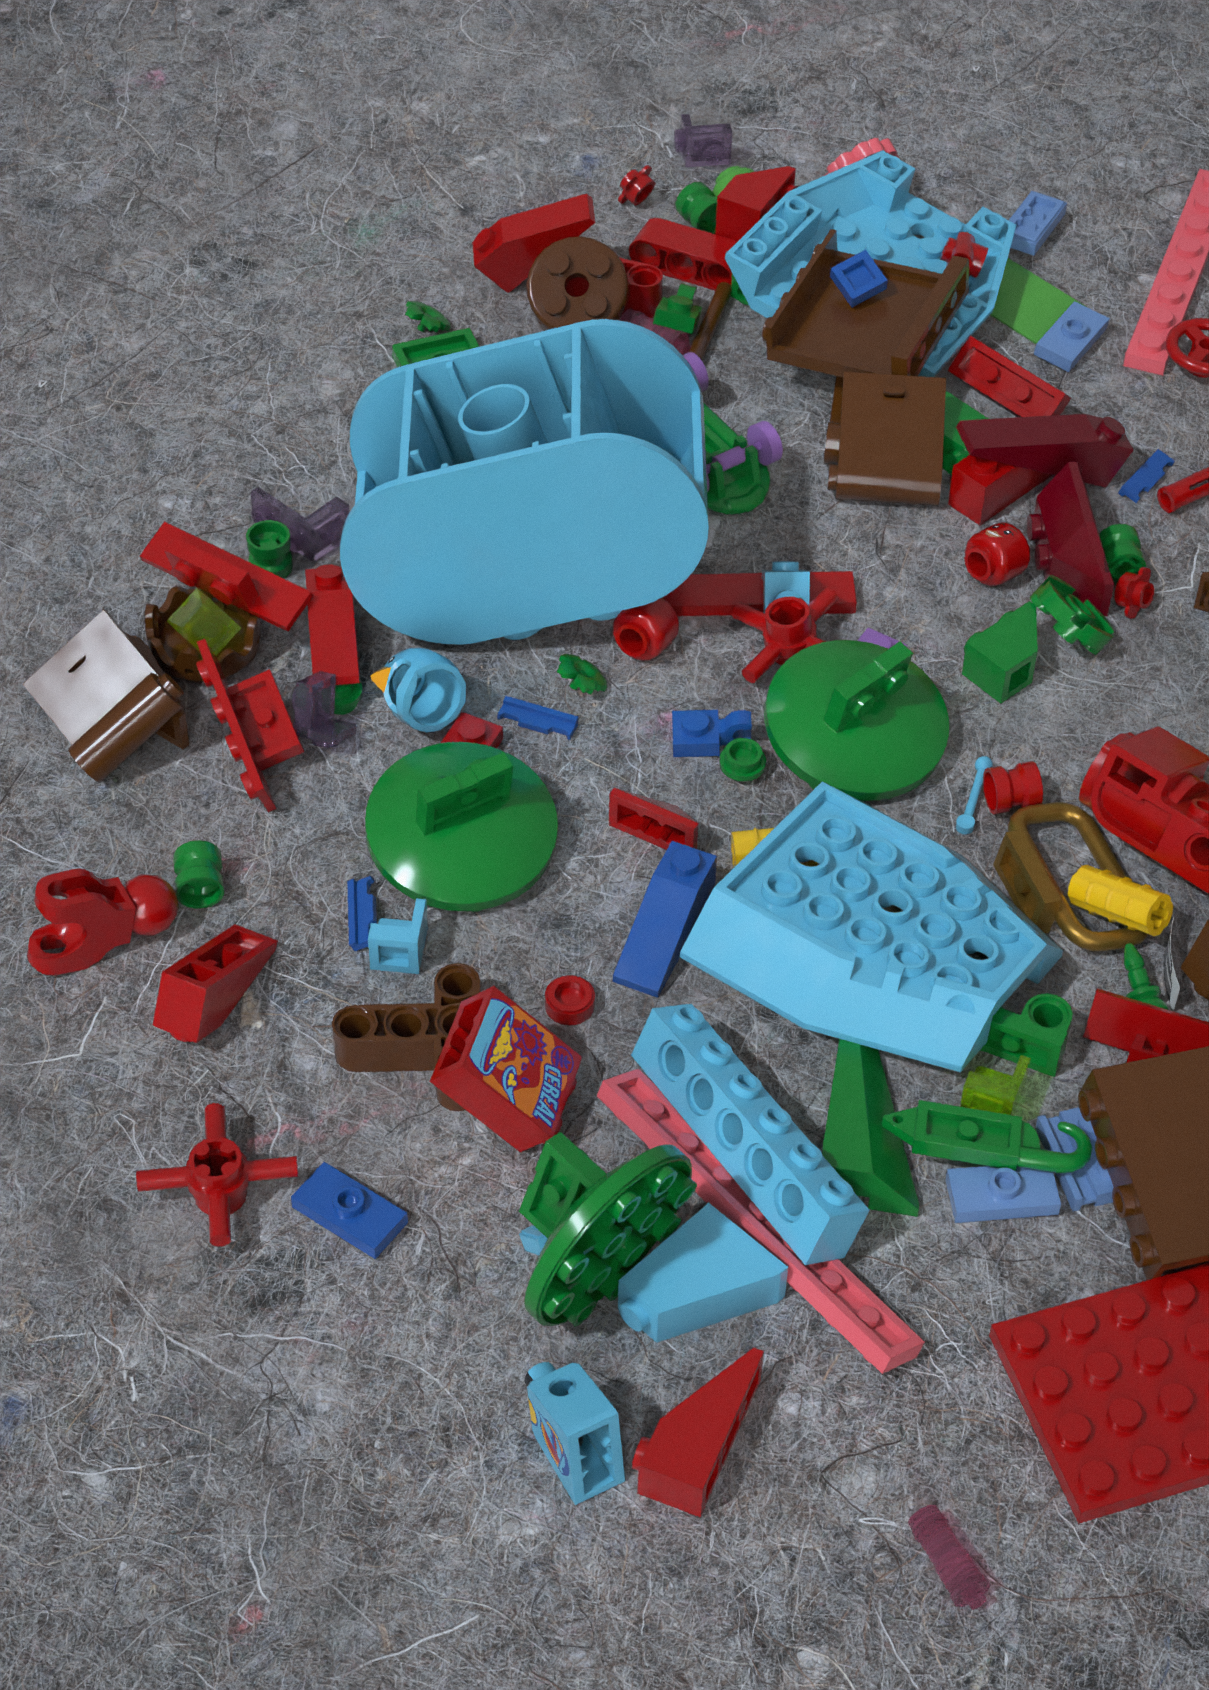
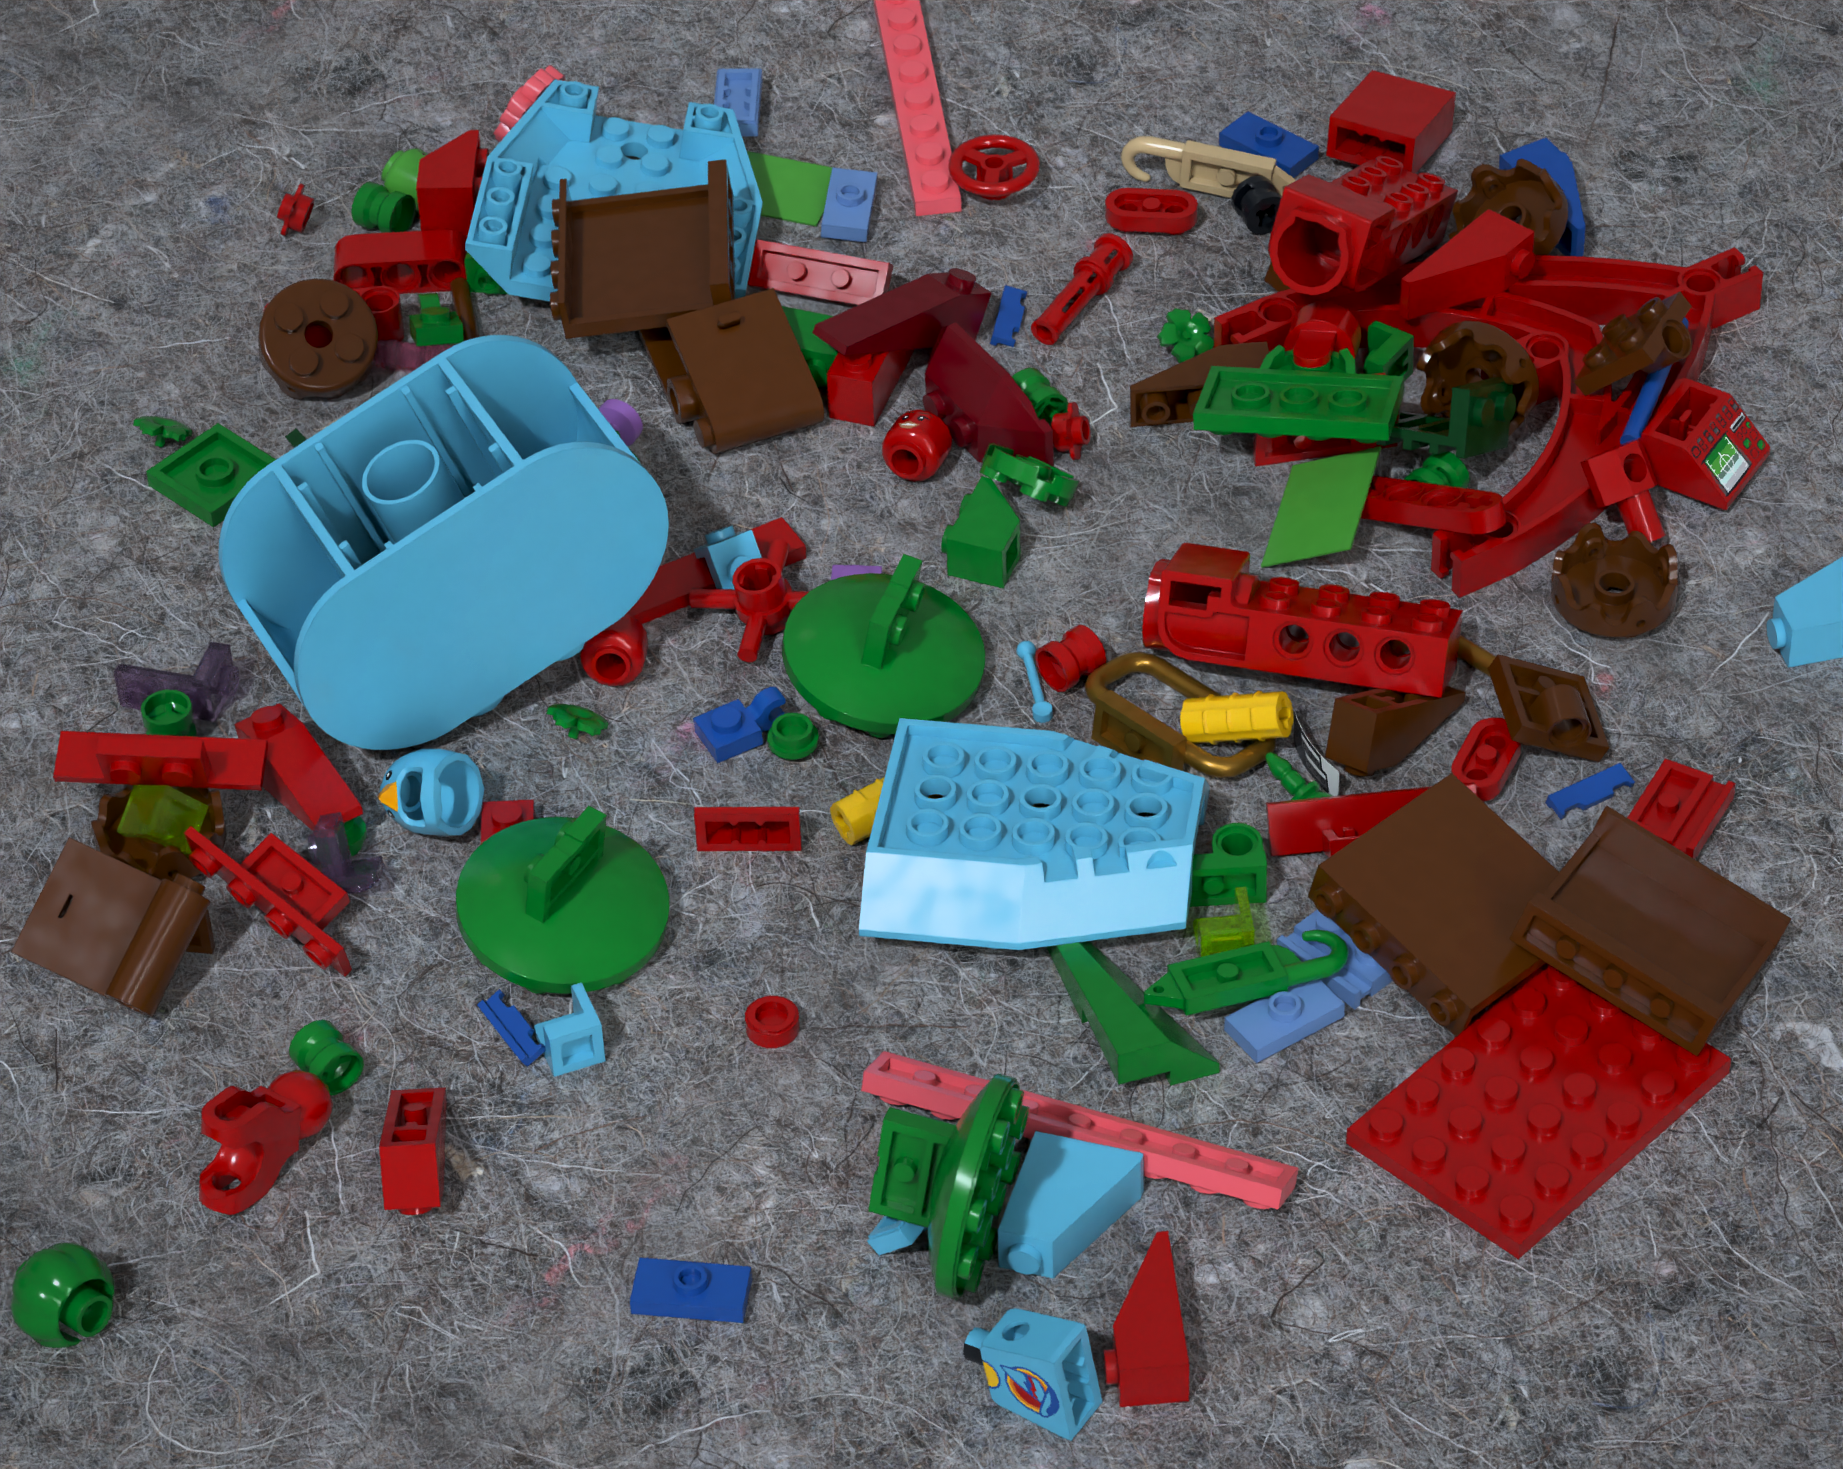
camera: 25 degrees left, 5 degrees down
red bar [136,1103,298,1247] -> none
reddish brown beam [332,963,480,1112] -> none
brick [429,986,582,1152] -> none
red slope [472,193,596,293] -> none
blue piece [497,696,578,740] -> none
blue slope [612,841,717,998] -> none
medium azure brick [631,1004,870,1265] -> none
clear purple bracket [674,114,732,167] -> none
blue plate [830,250,888,307] -> none
clear pink piece [908,1504,991,1609] -> none
red plate [940,232,988,278] -> none

